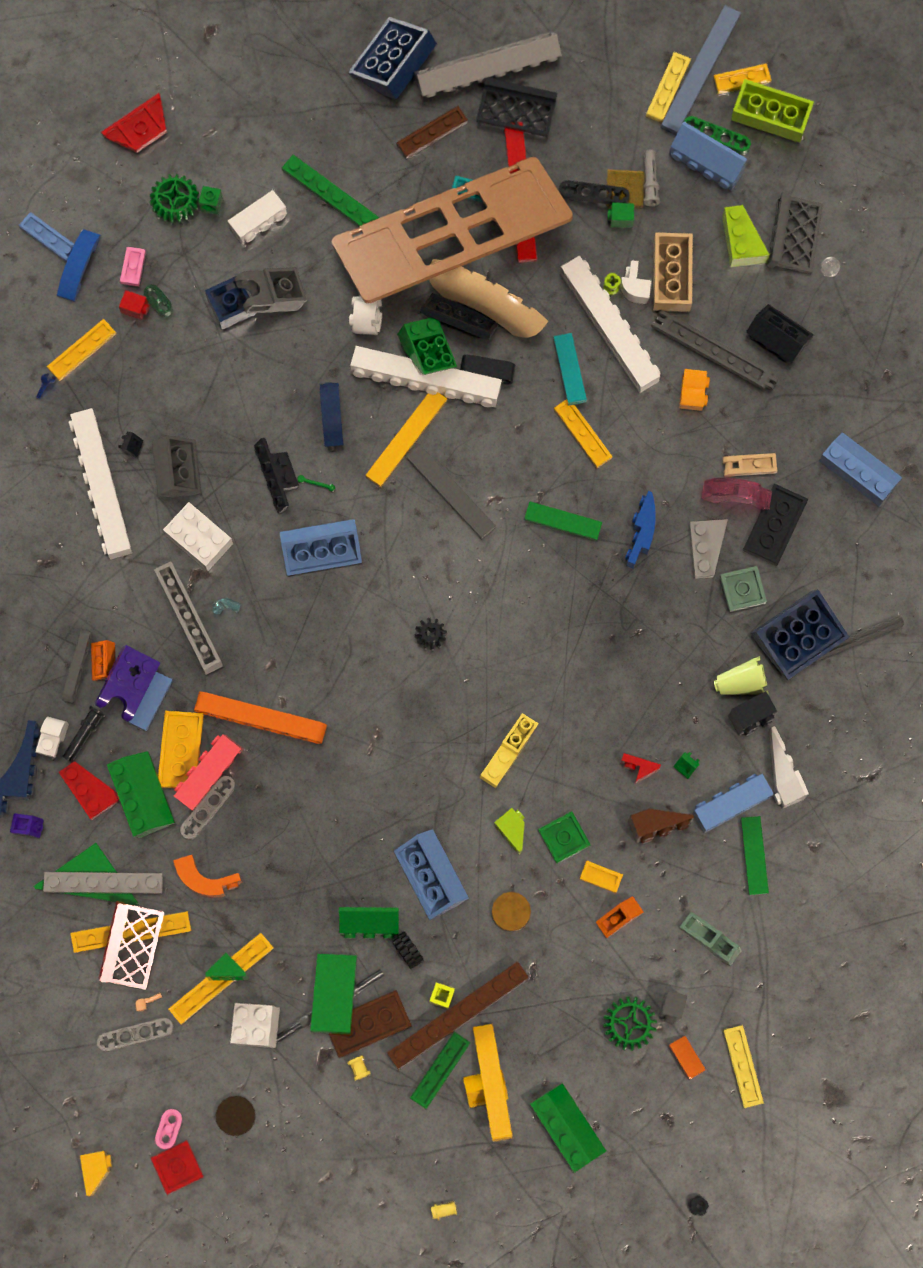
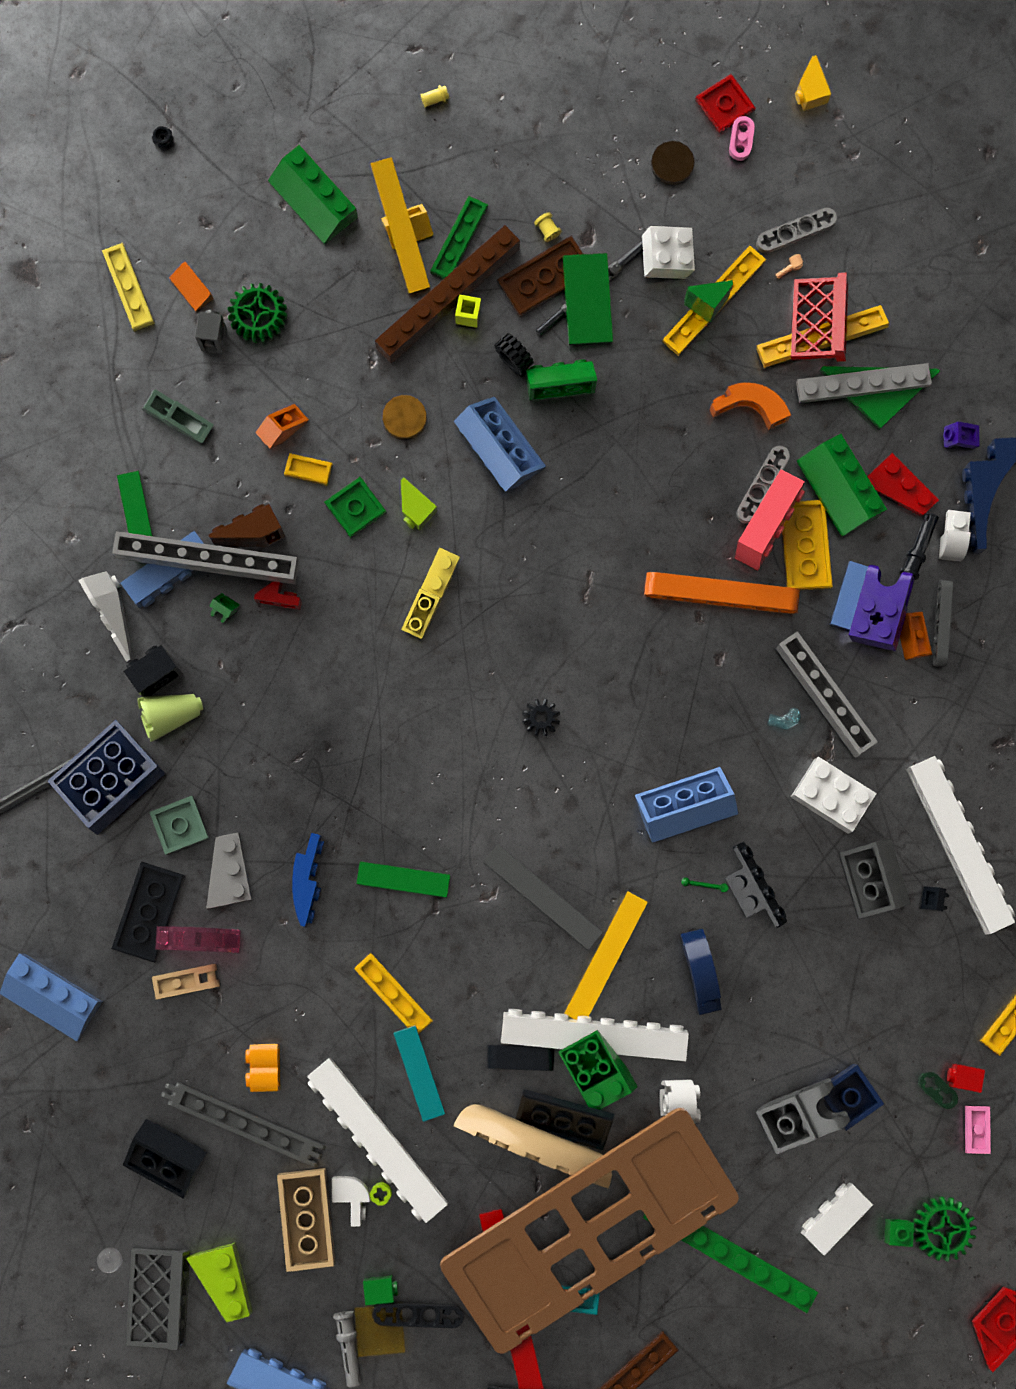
camera: 170 degrees right, 5 degrees up
none -> light grey brick [112,531,299,585]

